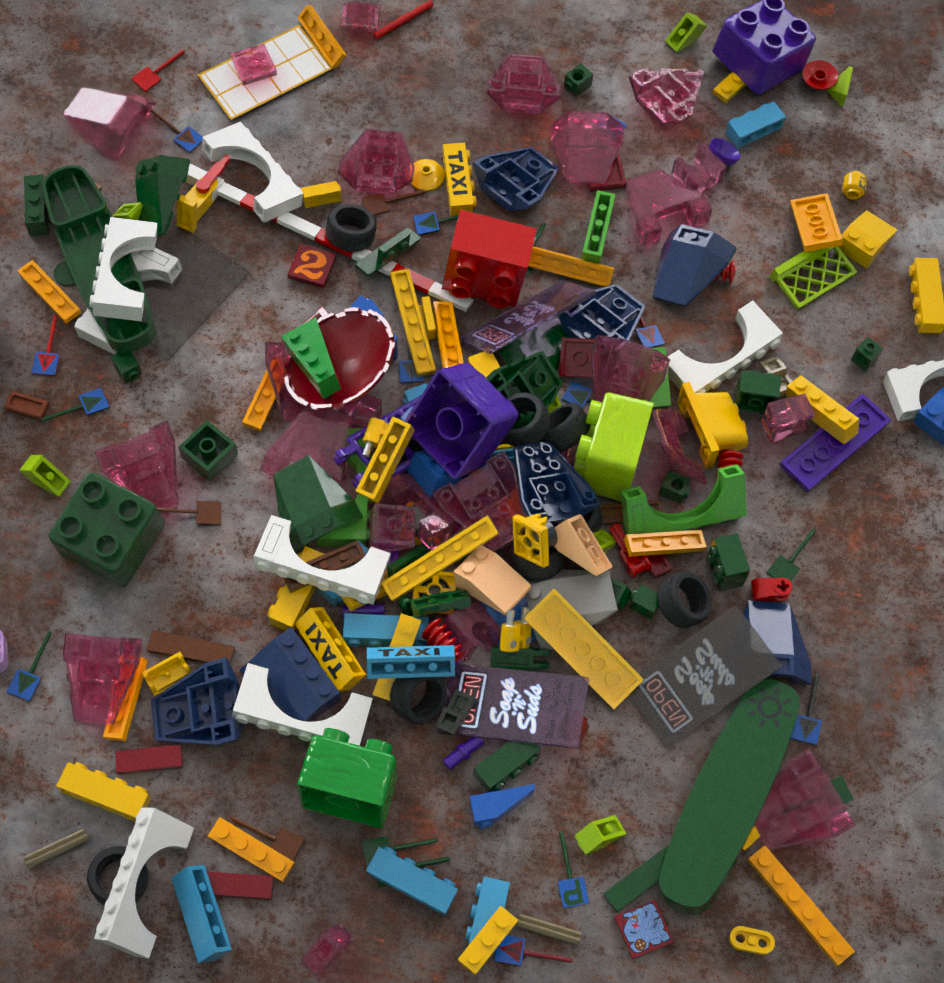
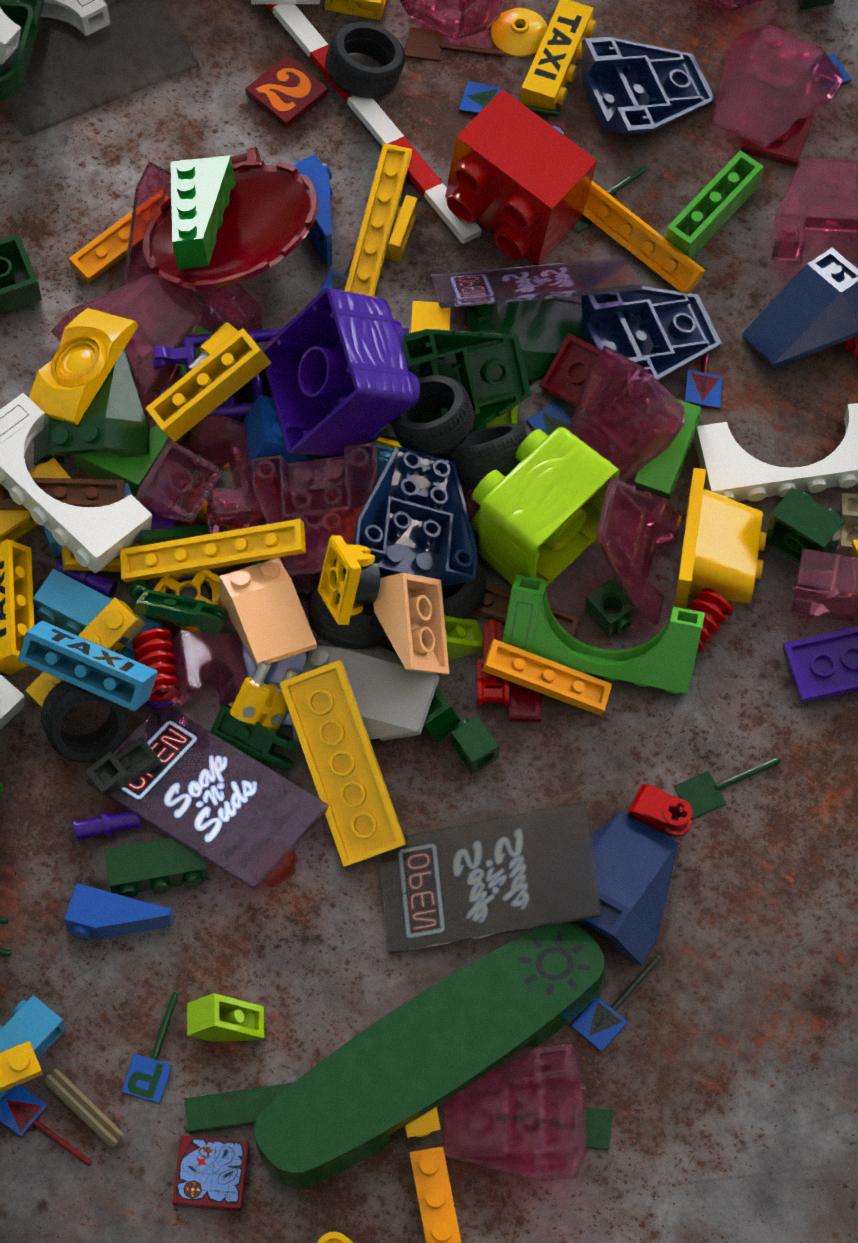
camera: 30 degrees right, 0 degrees up
bracket [355,228,421,277] -> none
light orange plate [432,301,464,368] -> none
black tyre [657,571,712,628] -> none
dark green brick [706,533,750,591] -> none
none -> yellow slope [29,308,138,425]

